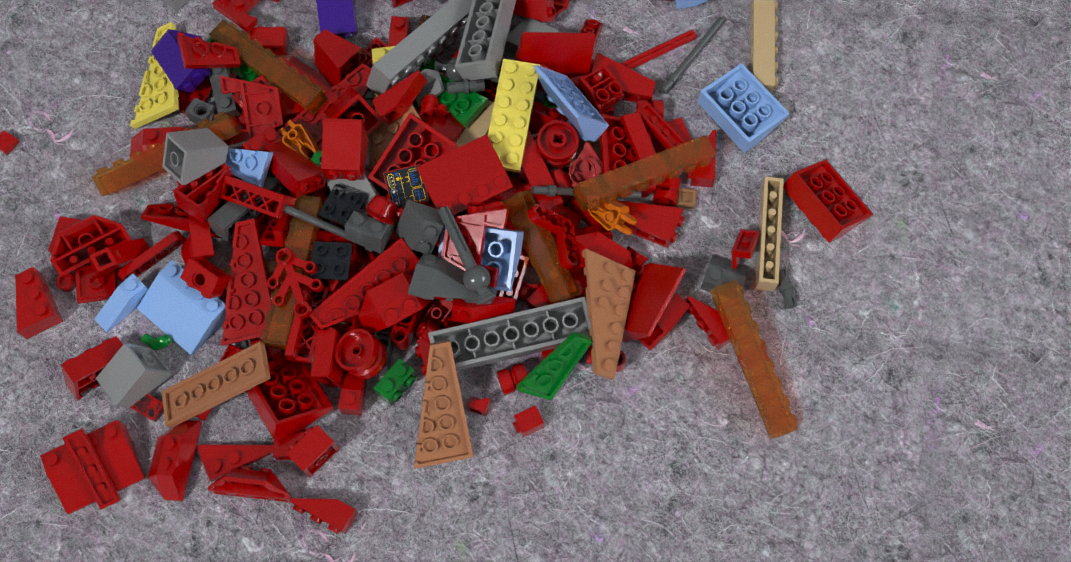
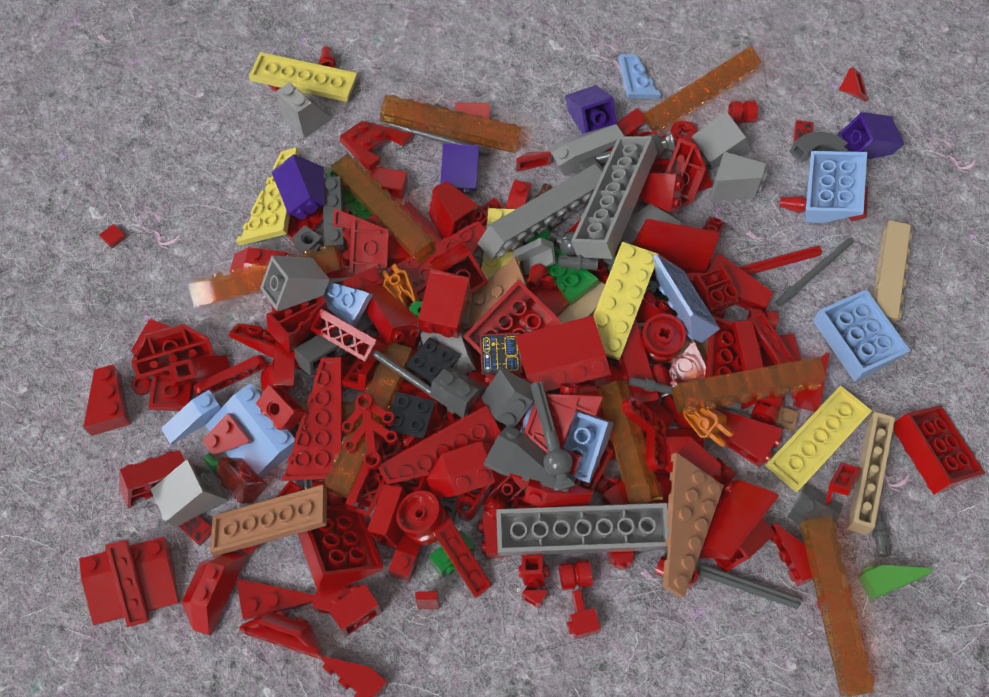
camera: 10 degrees right, 5 degrees down
red wing [177,32,241,69] -> none
red piece [366,193,397,225] -> none
red slope [372,70,427,125] -> none
nougat wing [414,340,474,469] -> none
green wing [516,332,593,400] -> none
none -> wing [202,413,253,455]
none -> clear red slope [217,457,268,504]
none -> red tile [415,591,439,610]
none -> red tile [431,518,492,598]
none -> red brick [518,554,550,588]
none -> red tile [571,589,586,613]
none -> dark grey axle [698,563,801,609]
none -> light yellow plate [765,385,872,493]
none -> bright green slope [858,565,932,601]

